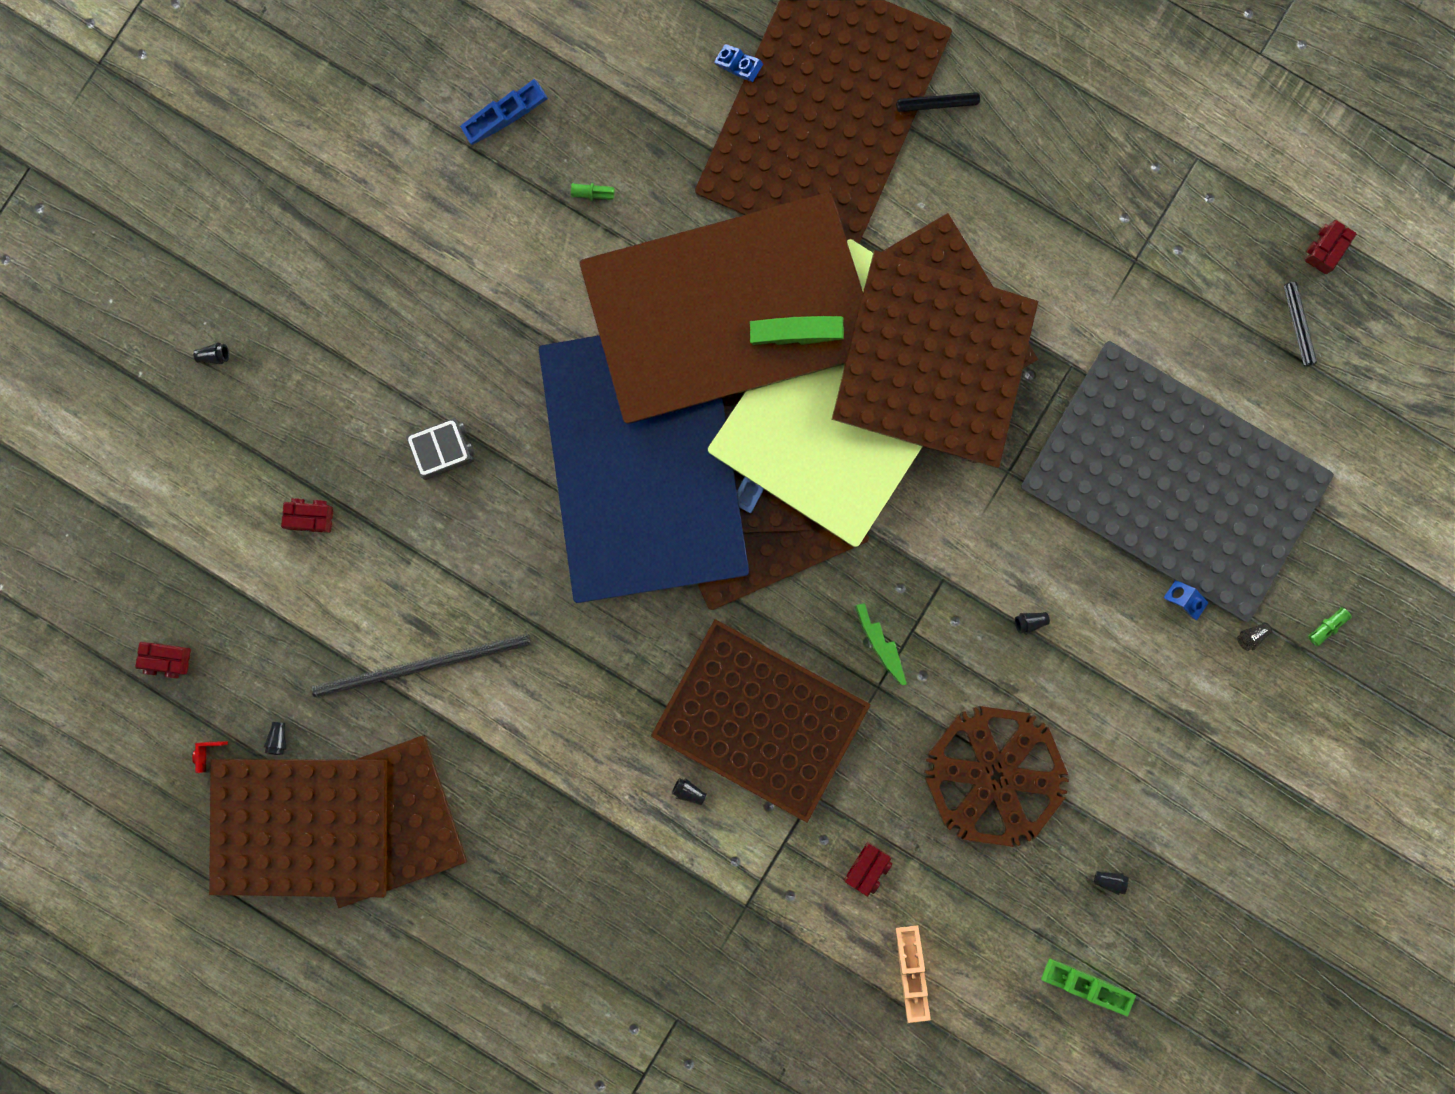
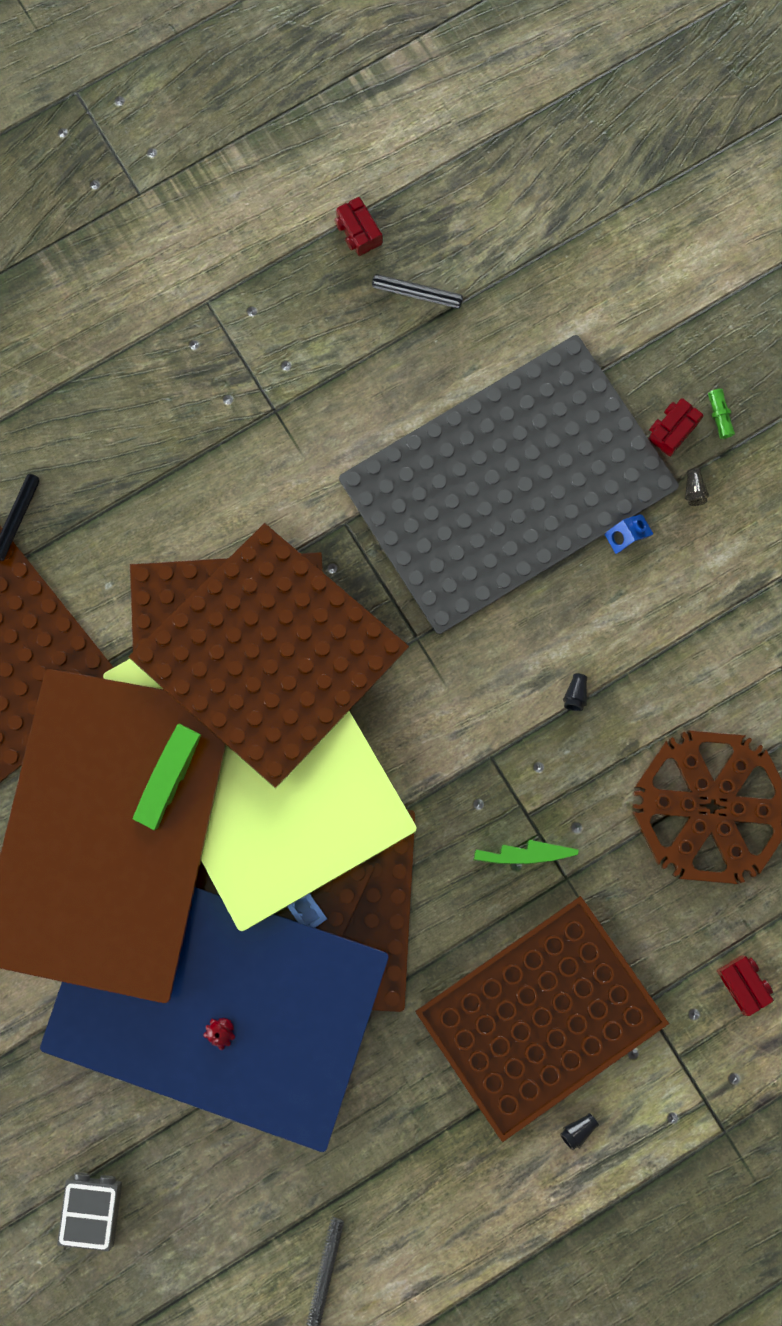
camera: 60 degrees left, 5 degrees down
none -> dark red animal [203,1018,235,1050]
none -> dark red brick [649,398,703,457]

